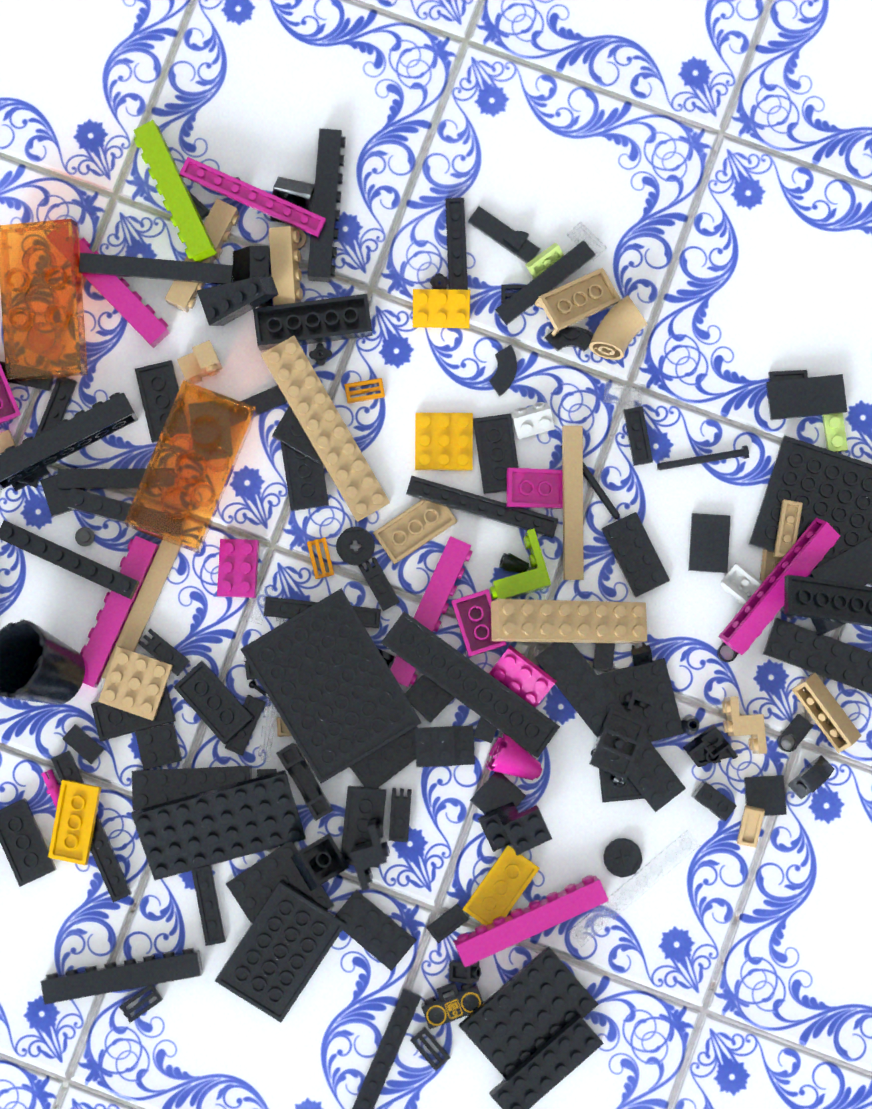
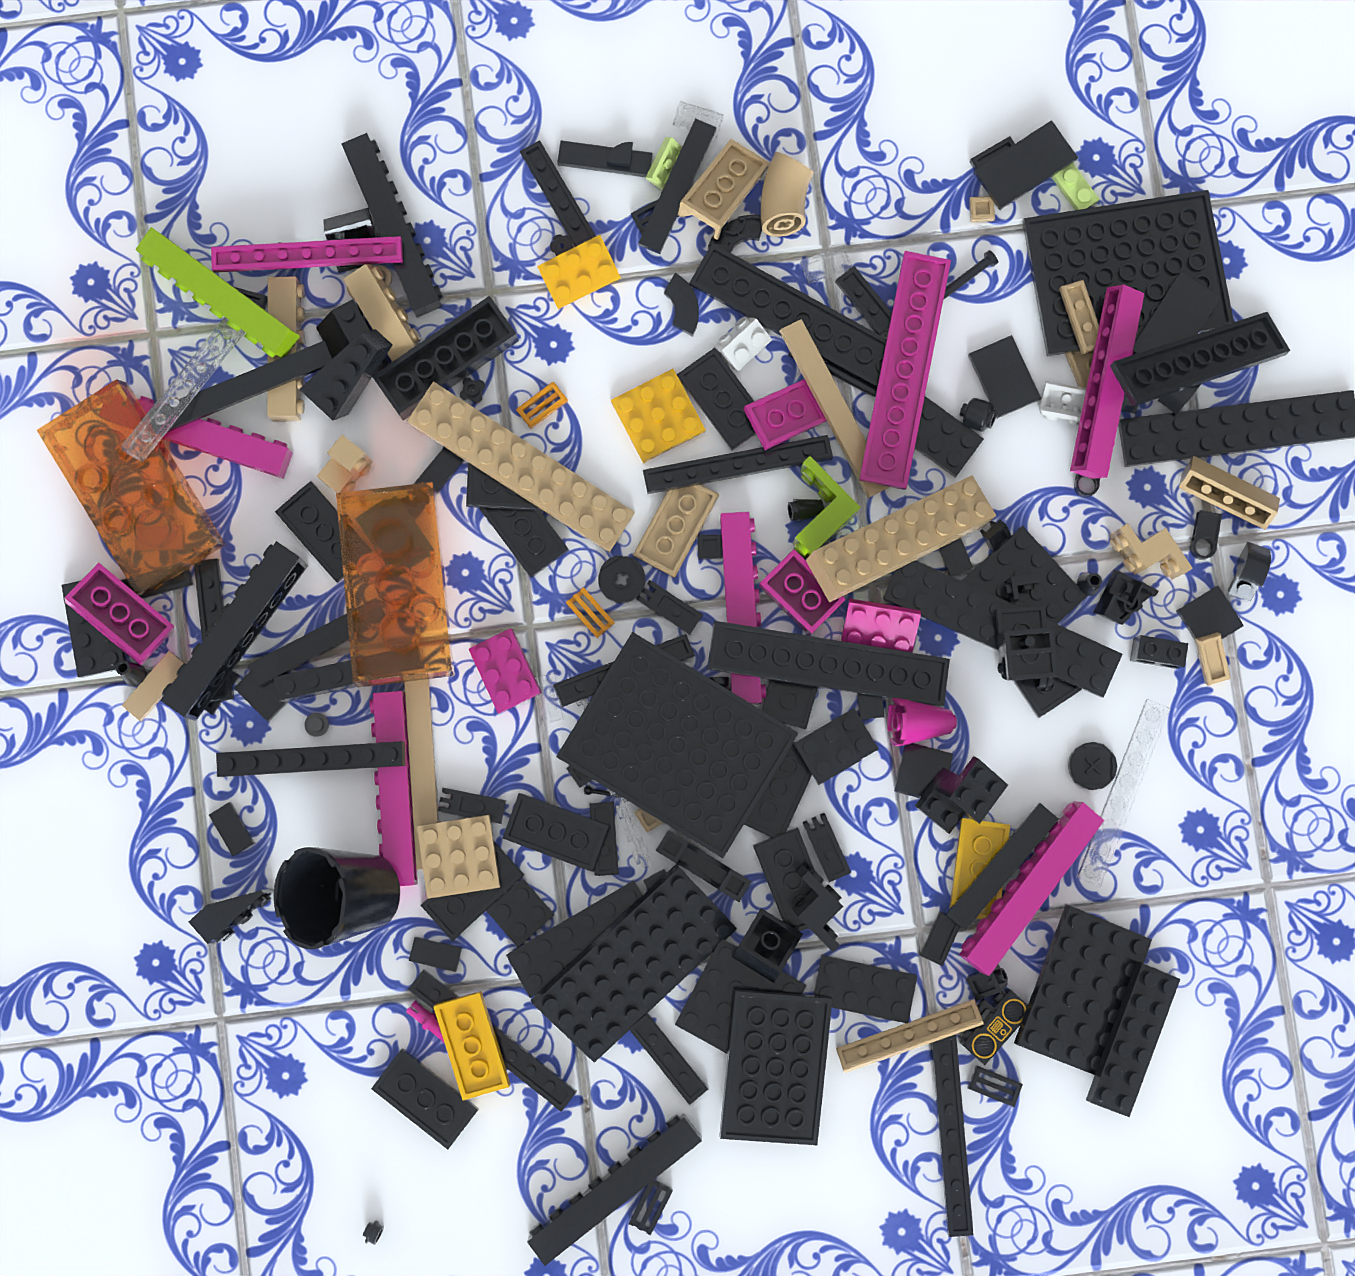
camera: 25 degrees left, 0 degrees up
none -> clear tile [121,317,245,462]
none -> black plate [689,243,887,388]
none -> black tile [698,535,722,560]
none -> tan tile [836,999,984,1073]
none -> dark pink plate [859,251,951,490]
none -> black tile [946,803,1059,931]
none -> black head [960,398,997,432]
none -> tan tile [969,196,995,222]

